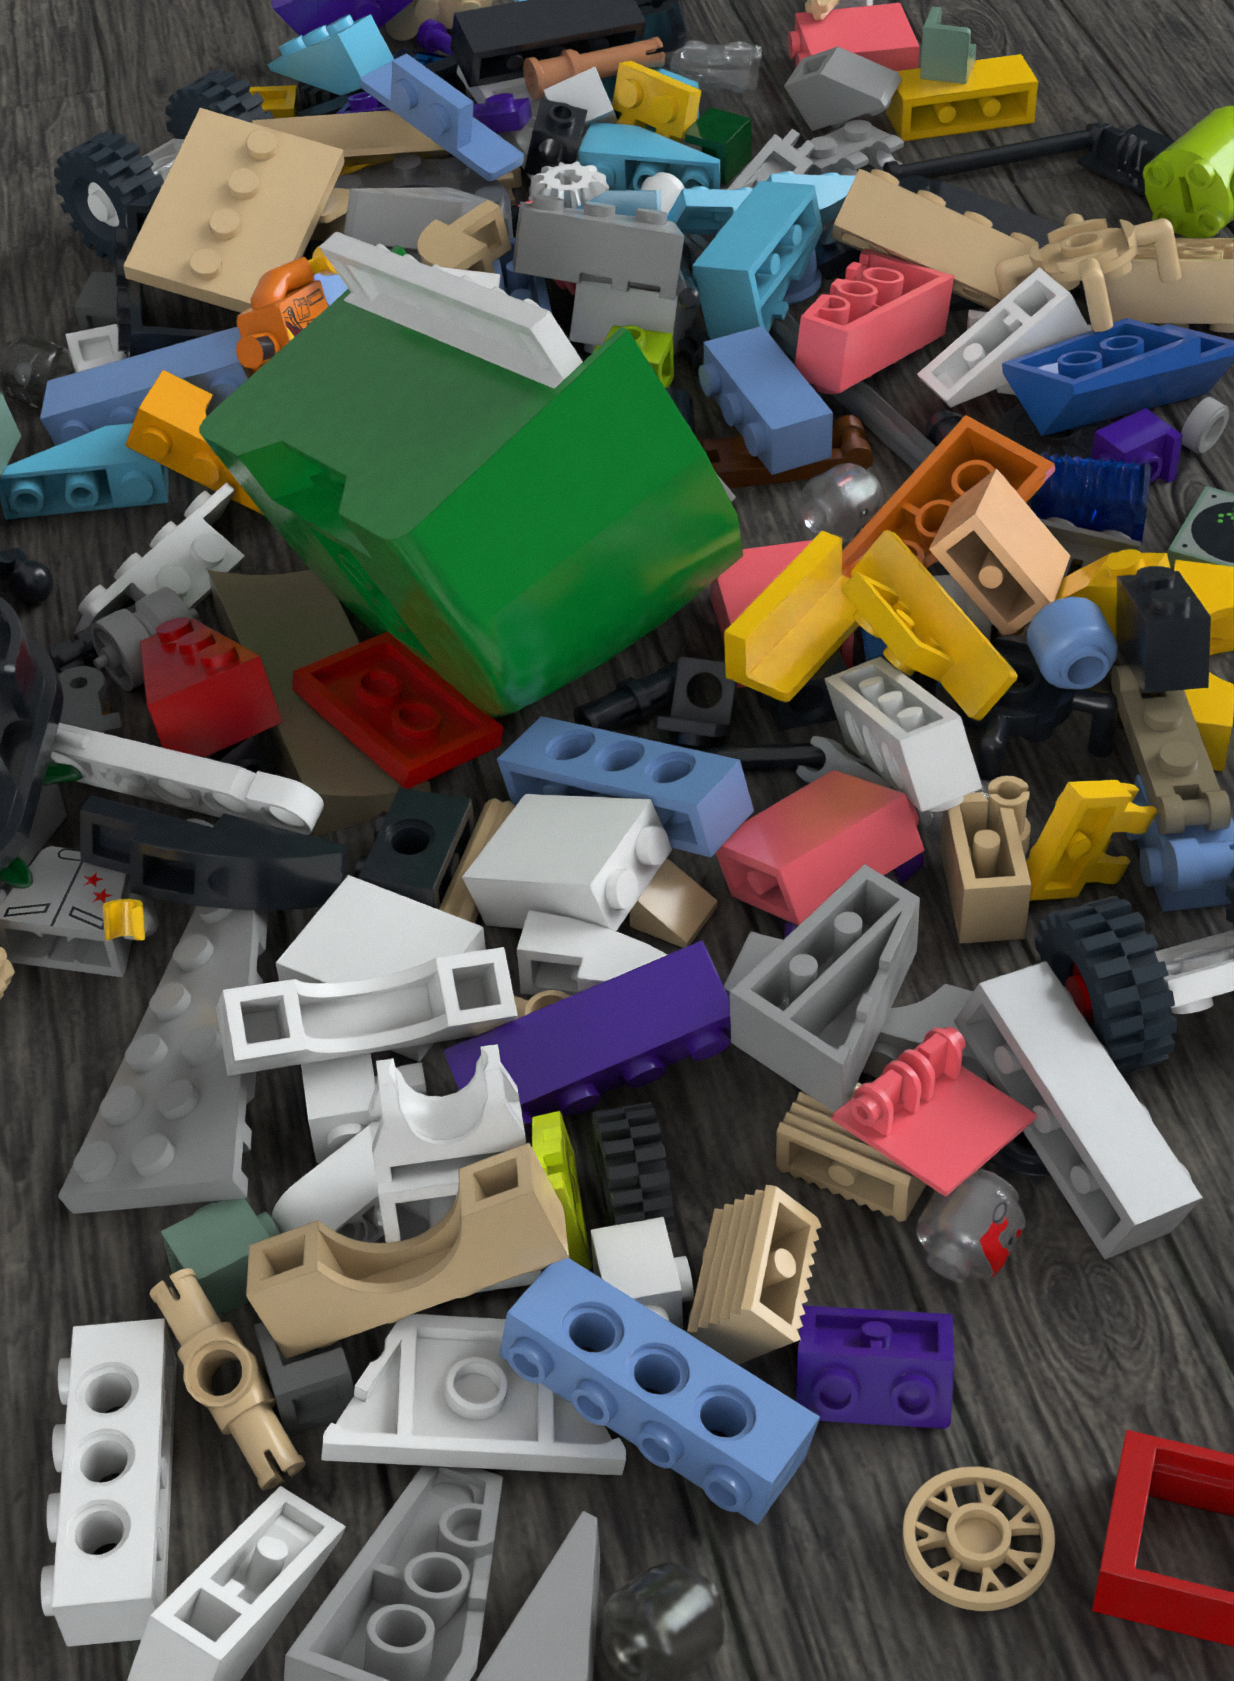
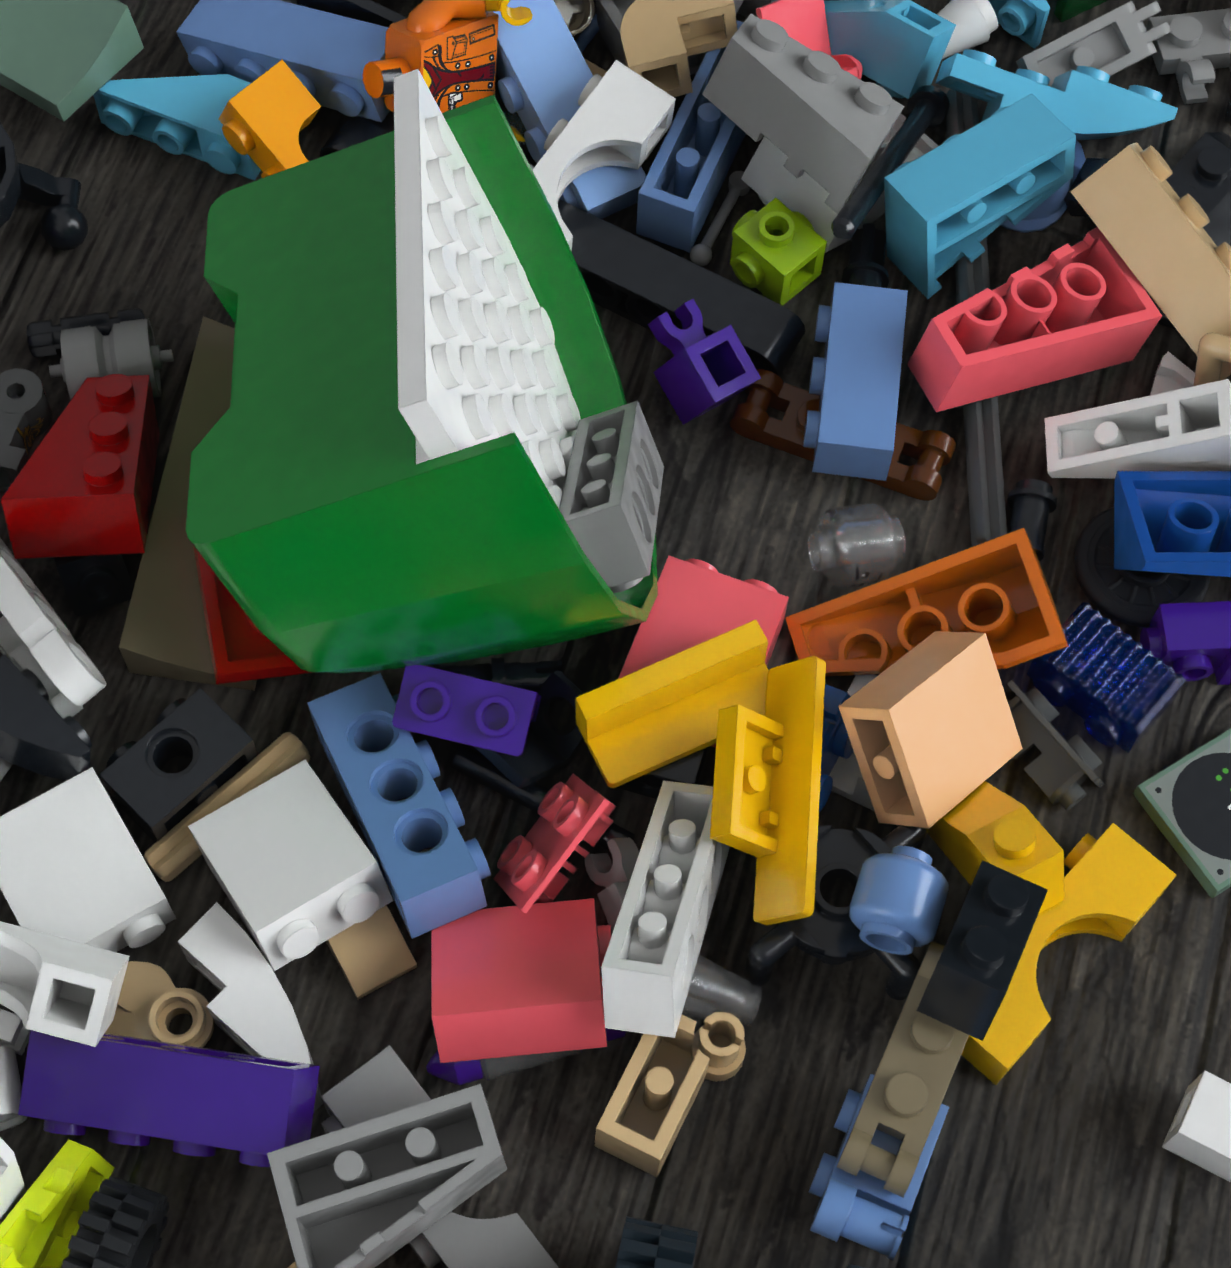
camera: 25 degrees right, 20 degrees up
white bracket [74,483,245,634] -> none
yellow plate [1026,780,1158,901] -> none
none -> dark purple bracket [392,665,541,756]
none -> coral hinge [493,773,616,914]

